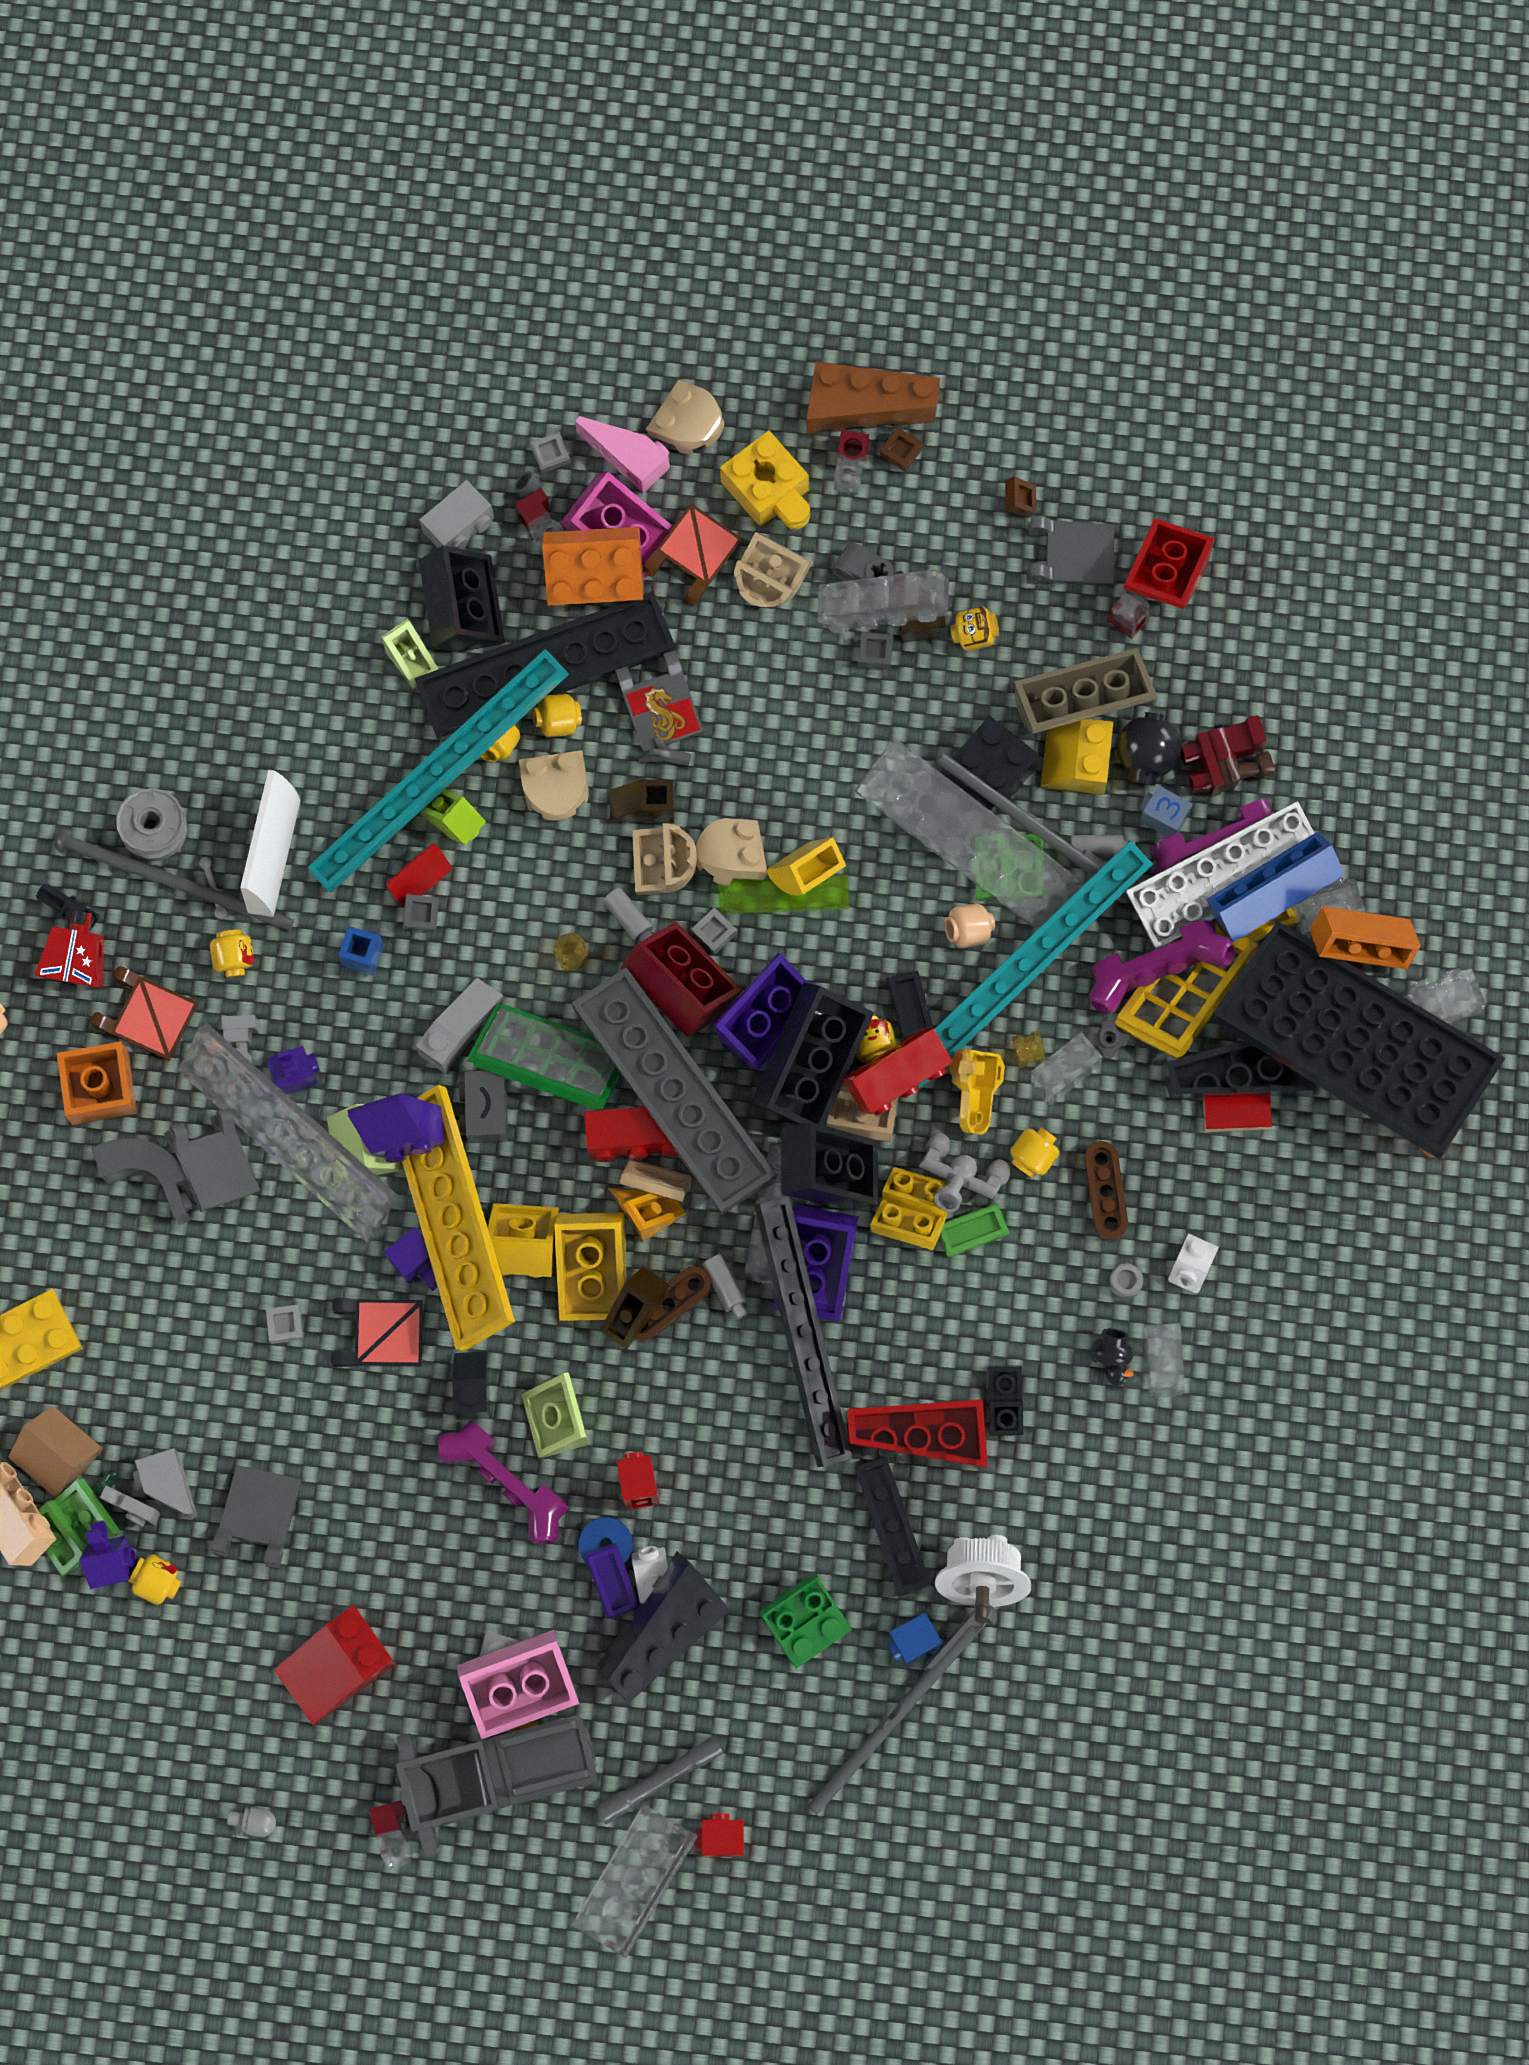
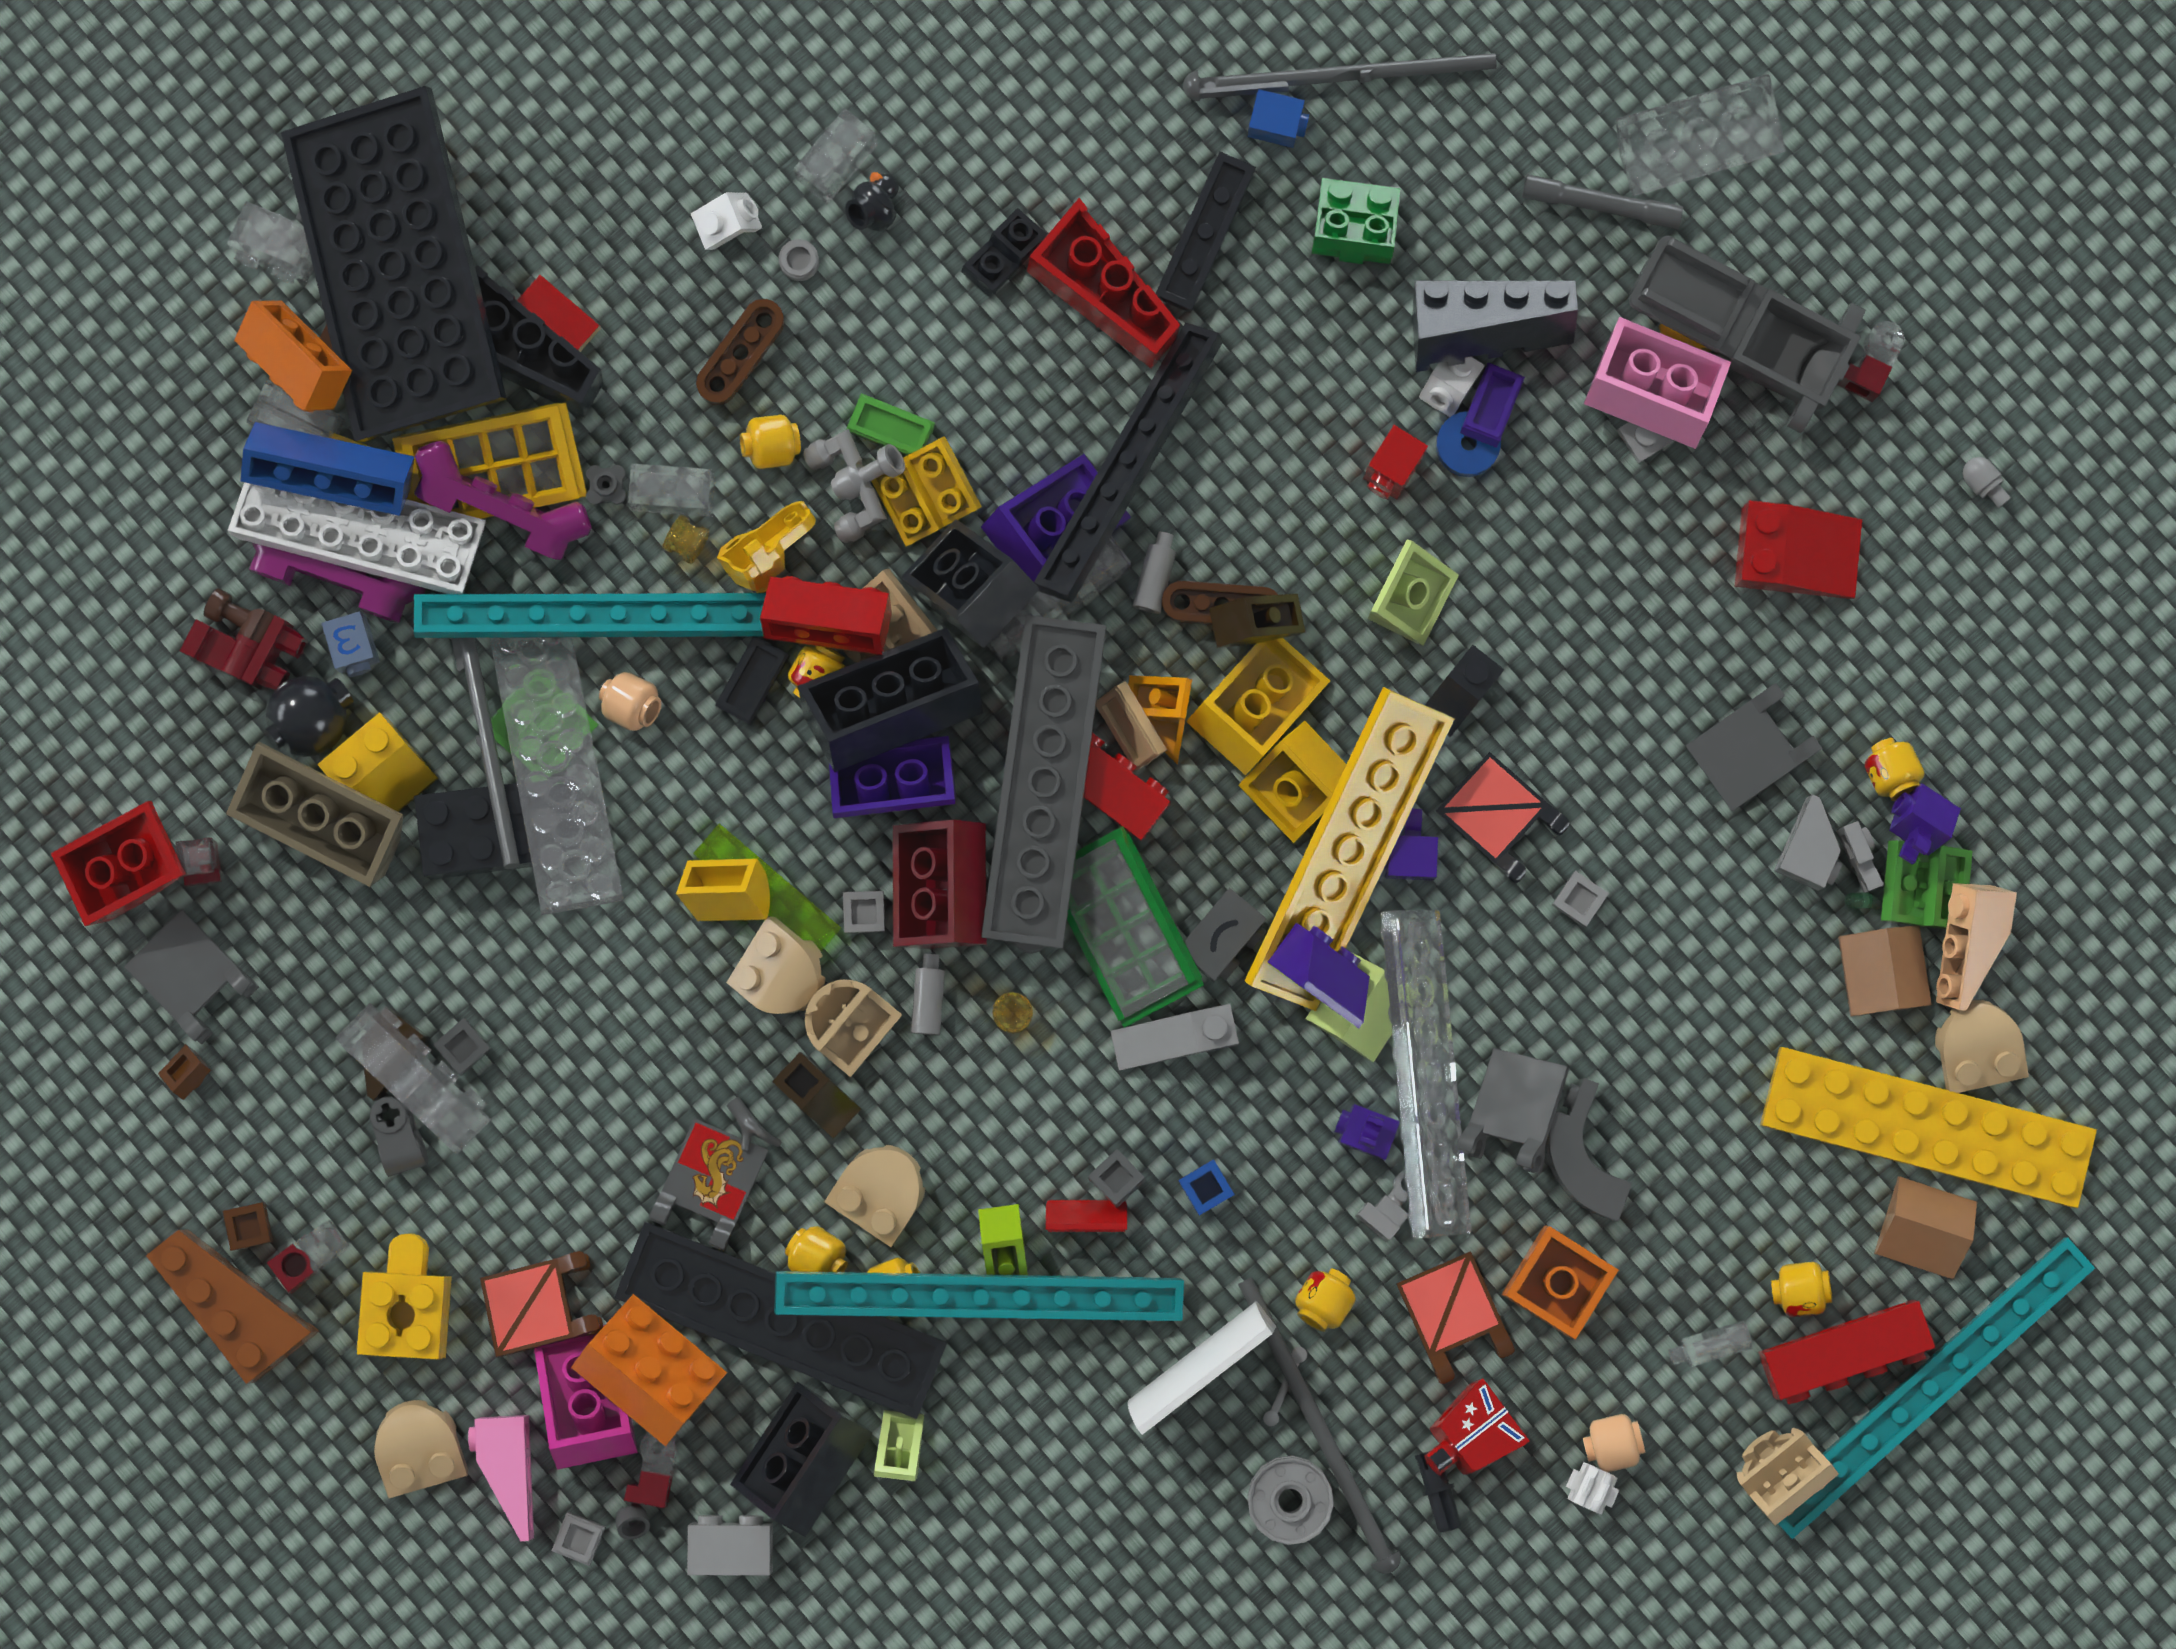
camera: 140 degrees left, 10 degrees up
magenta plate [438,1420,570,1544] -> none
red brick [695,1813,745,1858] -> none
tan slope [734,532,813,607] -> none
white piece [935,1535,1031,1623] -> none
yellow head [950,606,999,652] -> none
light grey cylinder [1070,835,1135,859] -> none

